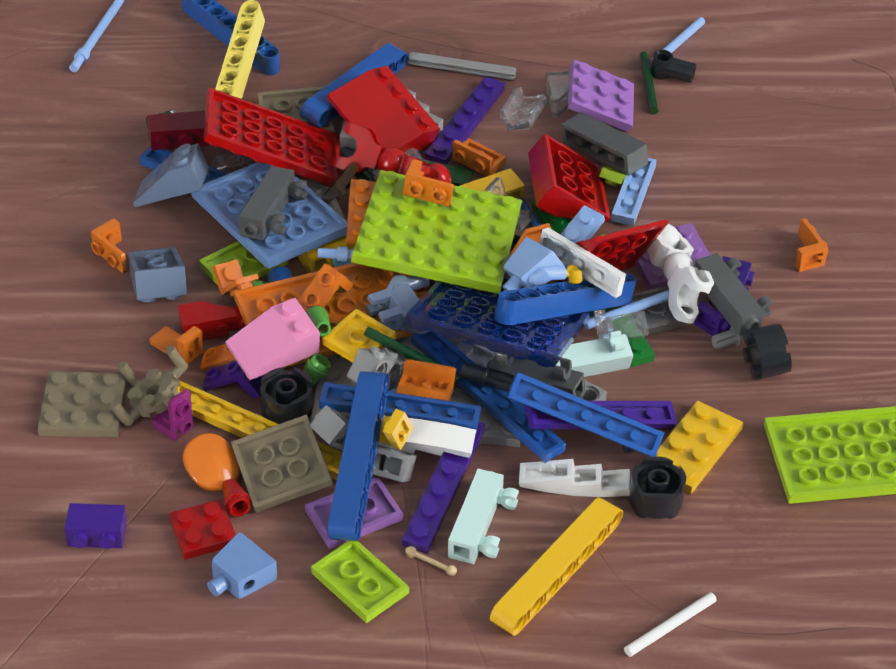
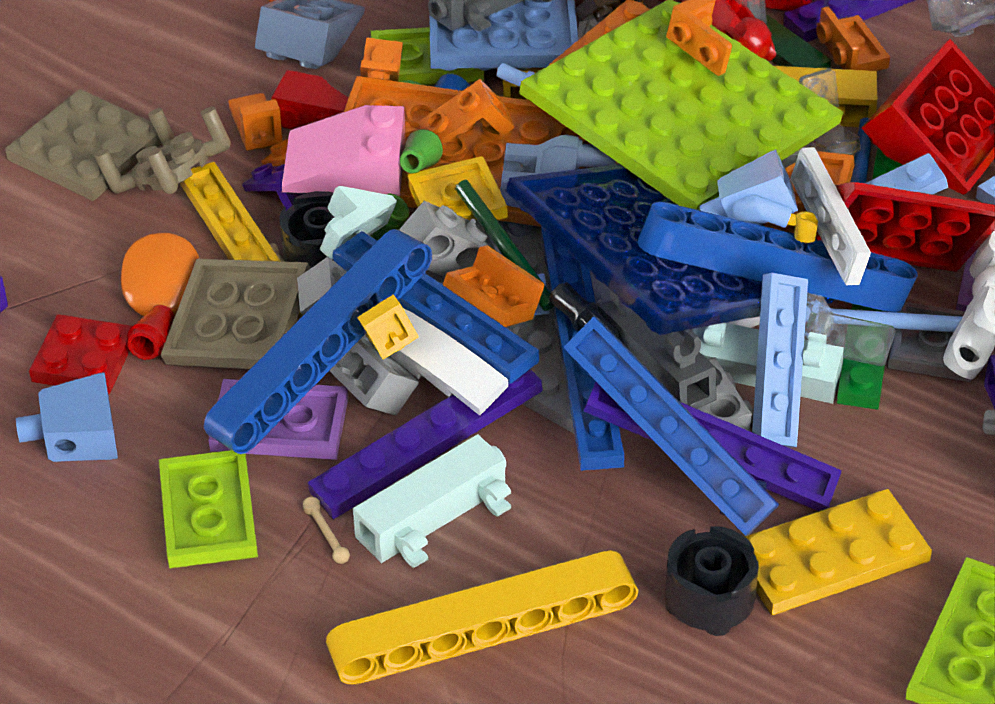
camera: 35 degrees right, 0 degrees up
magenta bracket [152,389,193,441] -> none
white slope [519,459,631,497] -> none
none -> light aqua slope [320,186,397,259]
none -> light blue plate [752,273,808,448]

